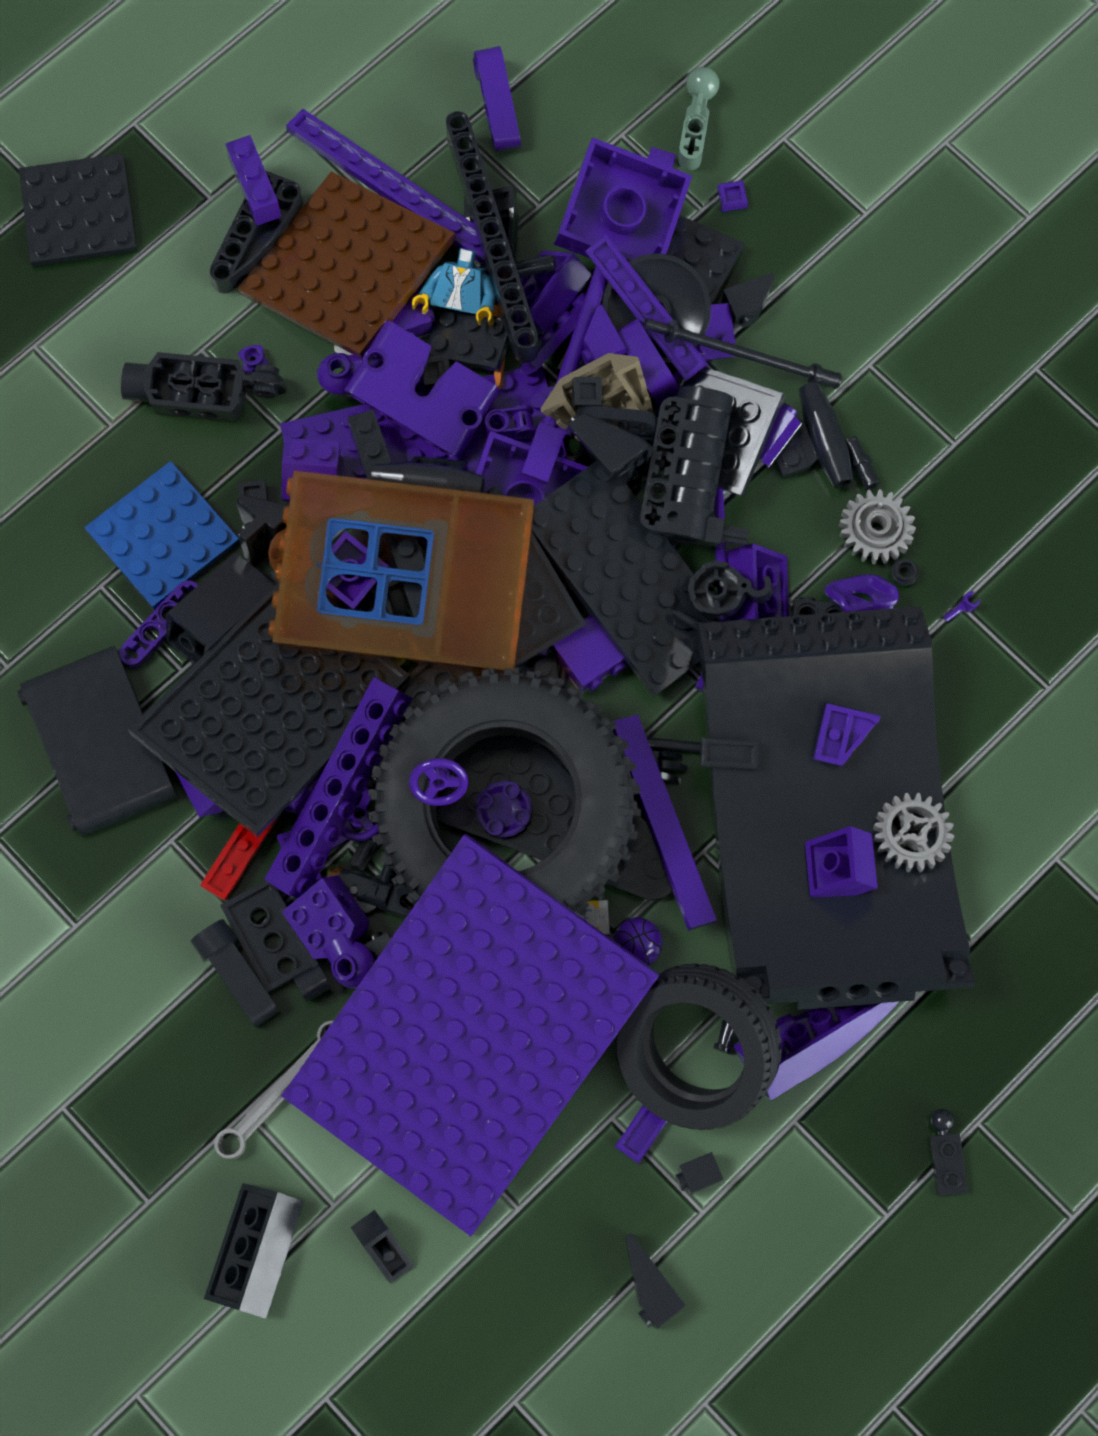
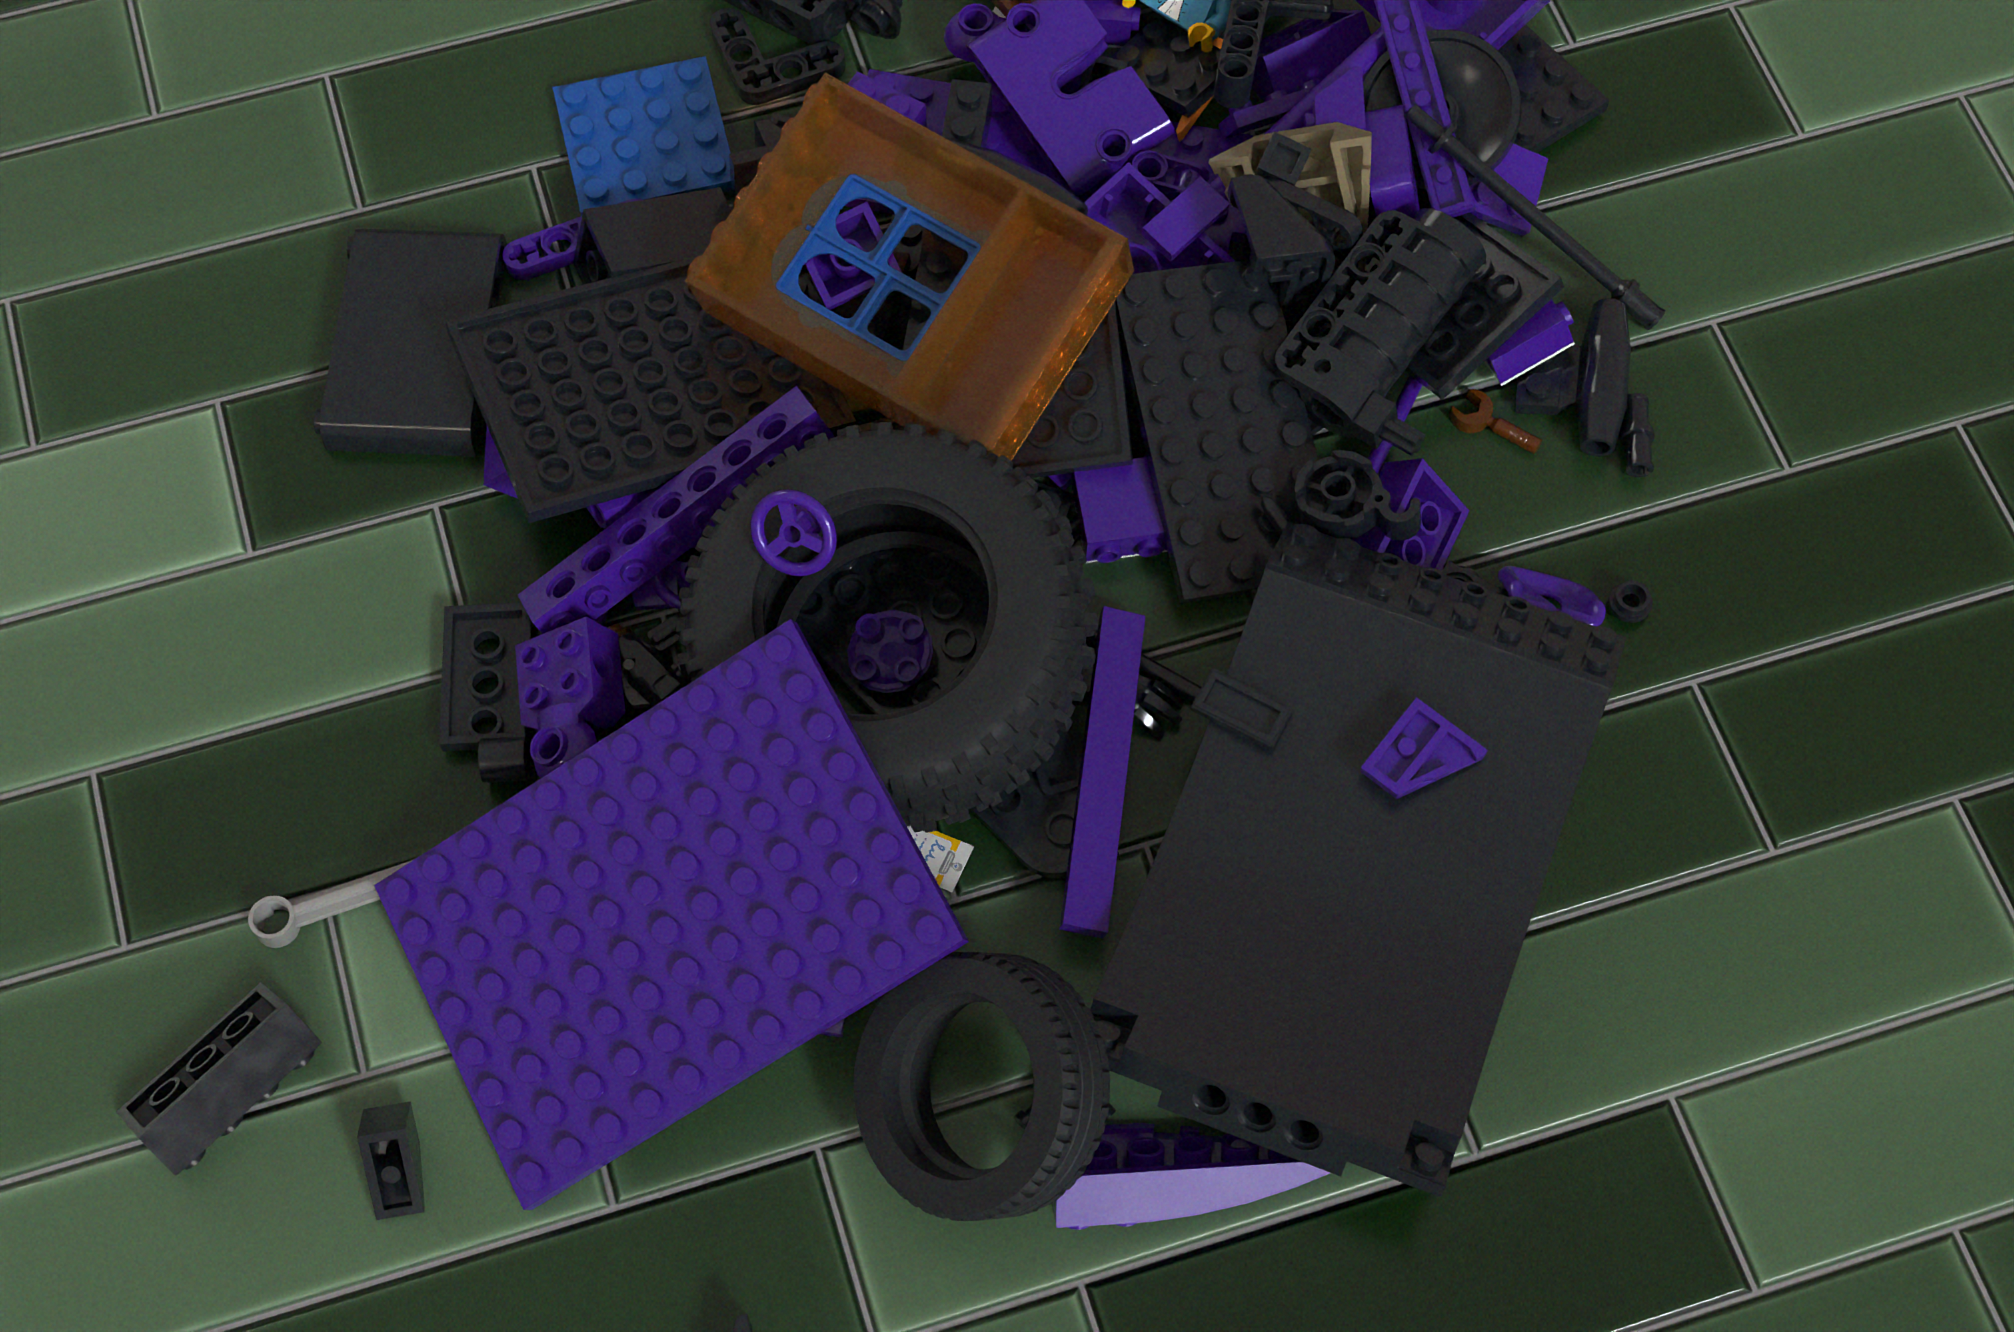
camera: 30 degrees right, 10 degrees down
black beam [190,919,279,1028] -> none
red plate [200,813,282,902] -> none
dark purple piece [613,917,663,966] -> none
dark purple tile [614,1106,667,1164] -> none
black brick [675,1152,724,1195] -> none
dark purple tile [717,181,748,212] -> none
black slope [721,272,775,328] -> none
dark purple slope [805,826,878,898] -> none
light grey gear [839,489,916,564] -> none
light grey gear [873,793,954,872] -> none
dark purple hand [943,591,980,622] -> none
none -> black beam [710,8,846,105]
none -> reddish brown piece [1449,389,1542,454]

